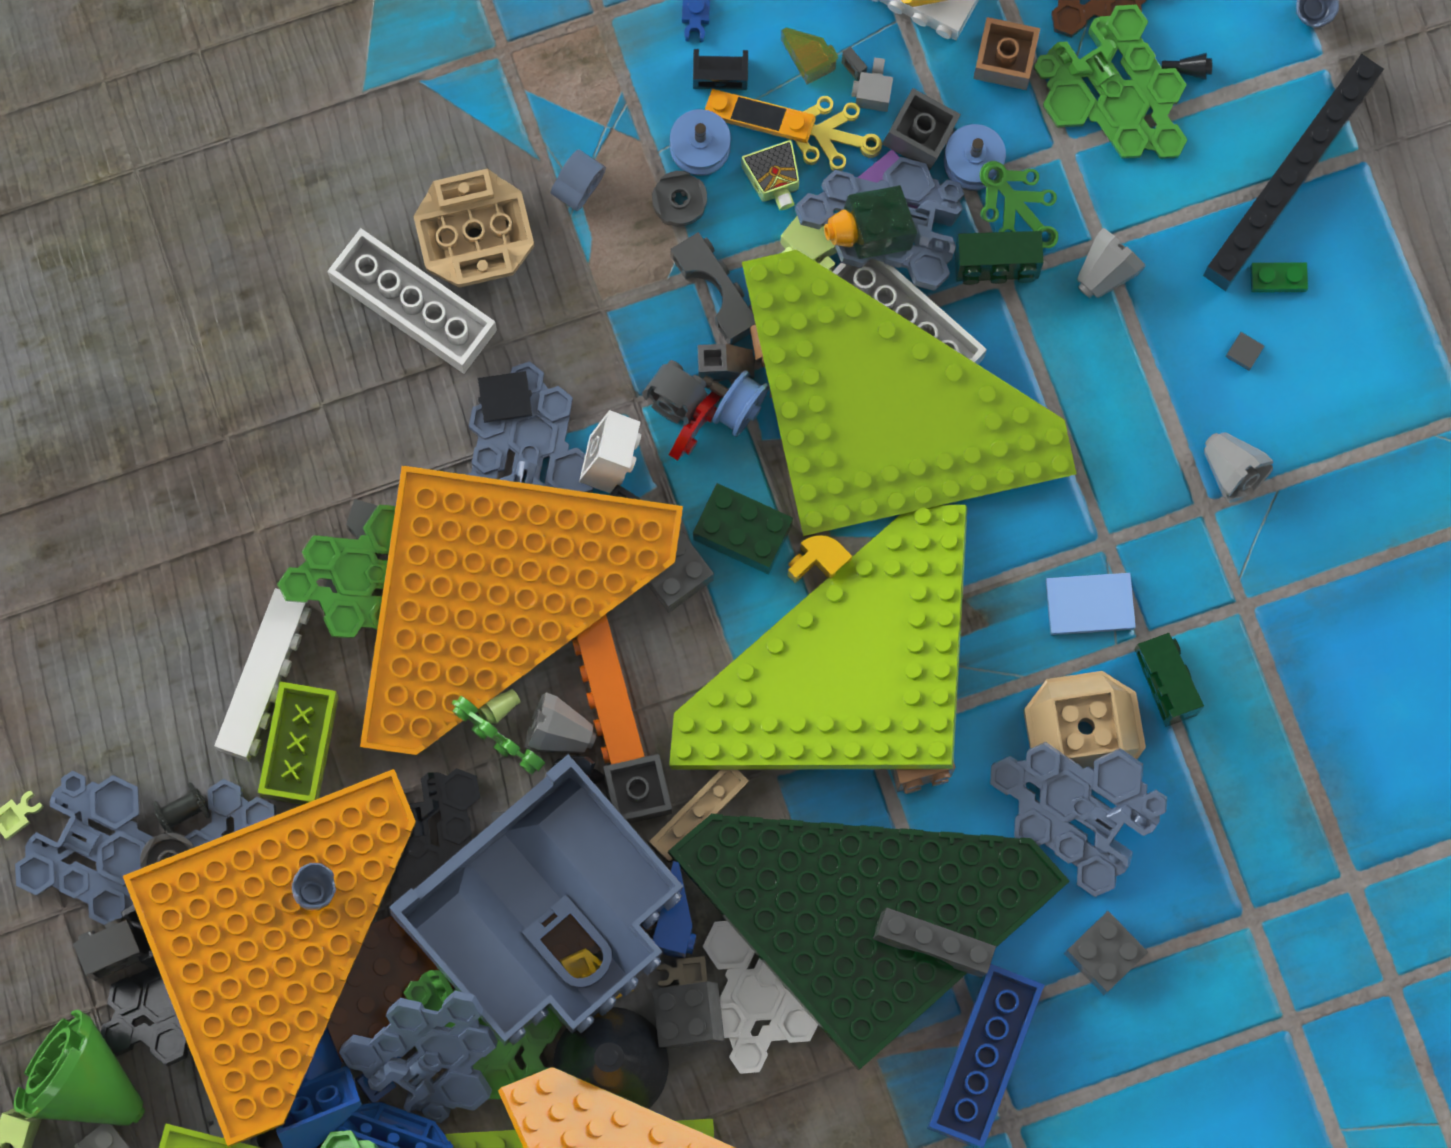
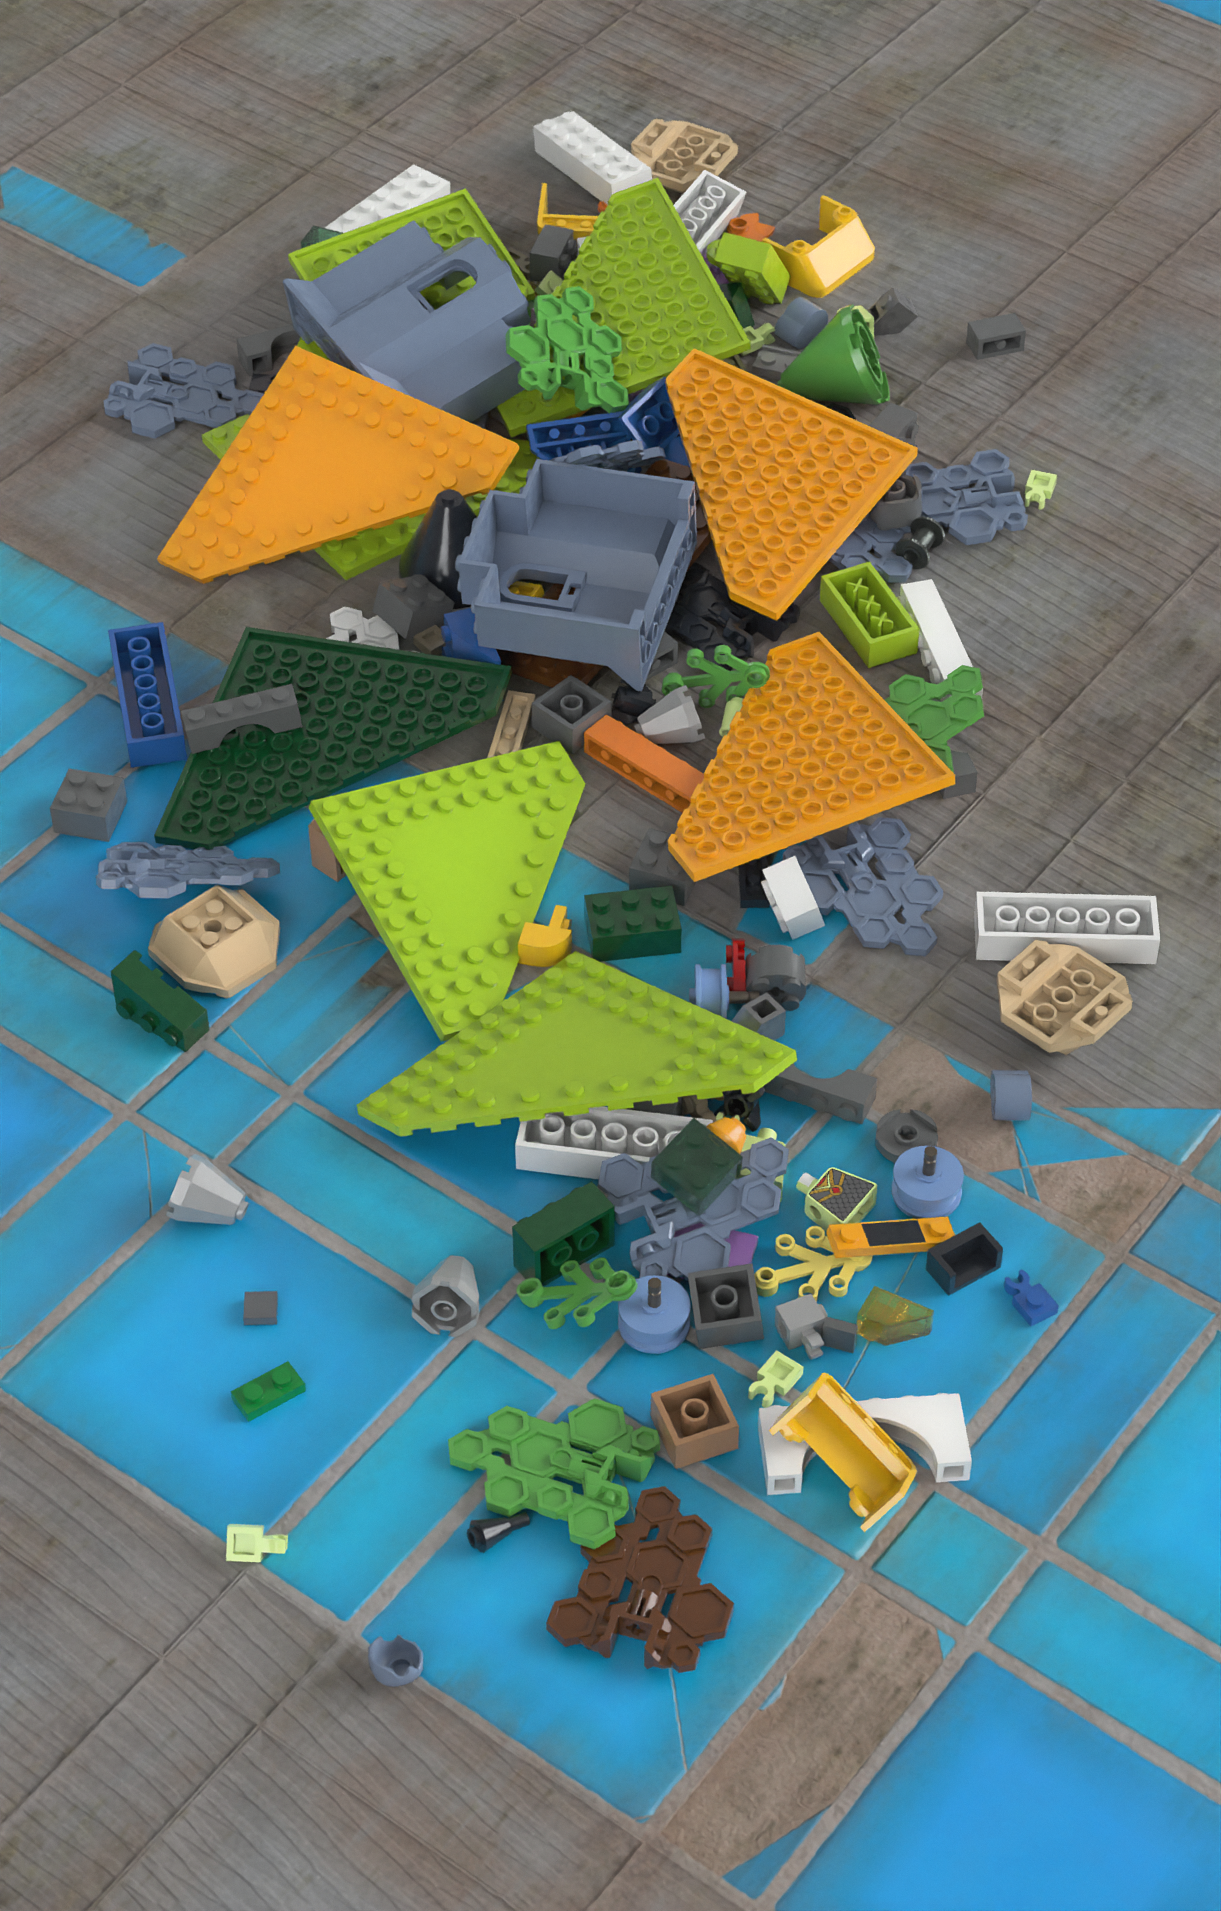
camera: 150 degrees right, 30 degrees down
sand blue hair [291,863,336,910] -> none
black piece [478,371,532,423] -> none
light blue tile [1046,573,1136,635] -> none
black brick [1203,54,1384,291] -> none
none -> yellowish green plate [226,1524,288,1562]
none -> yellowish green plate [748,1350,804,1408]

